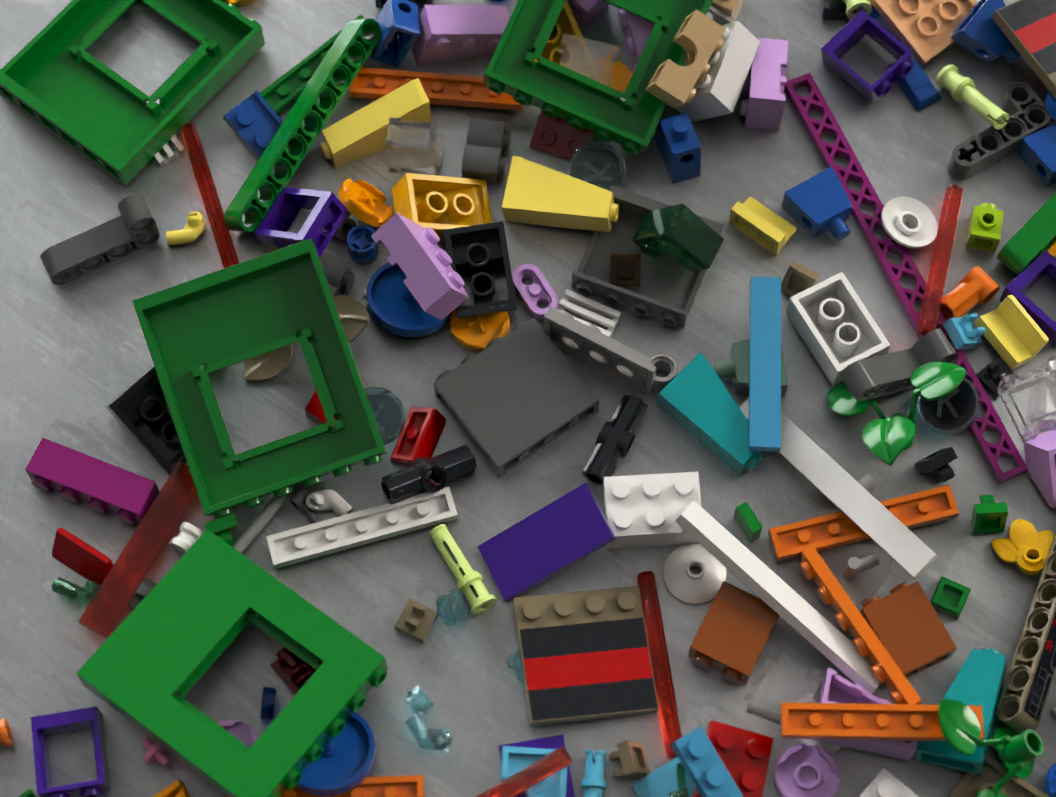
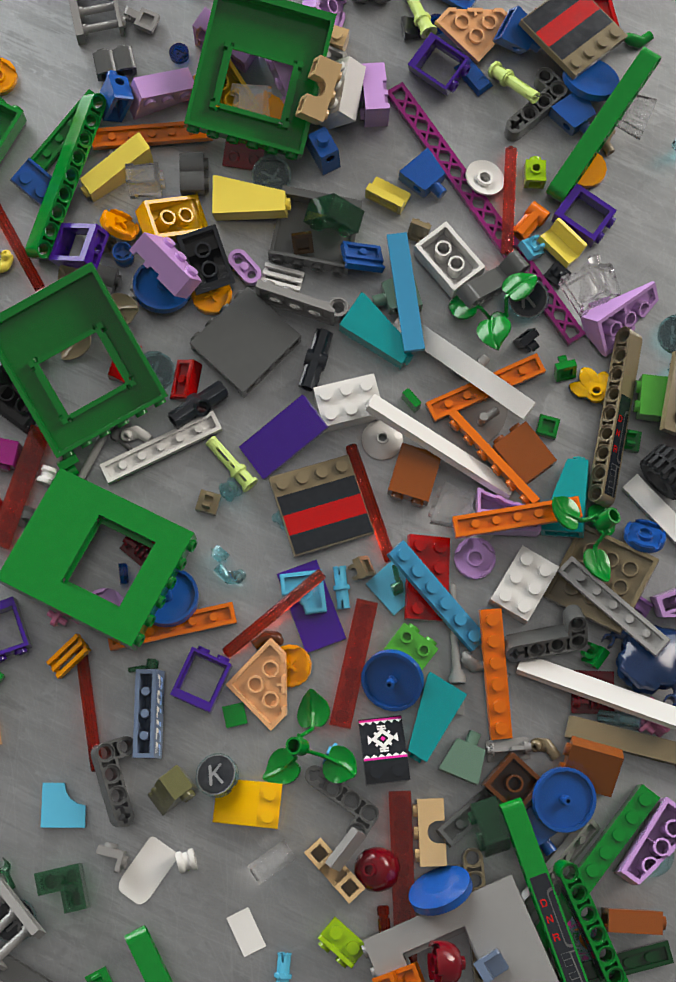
camera: 15 degrees left, 10 degrees up
none -> blue plate [340,241,385,273]

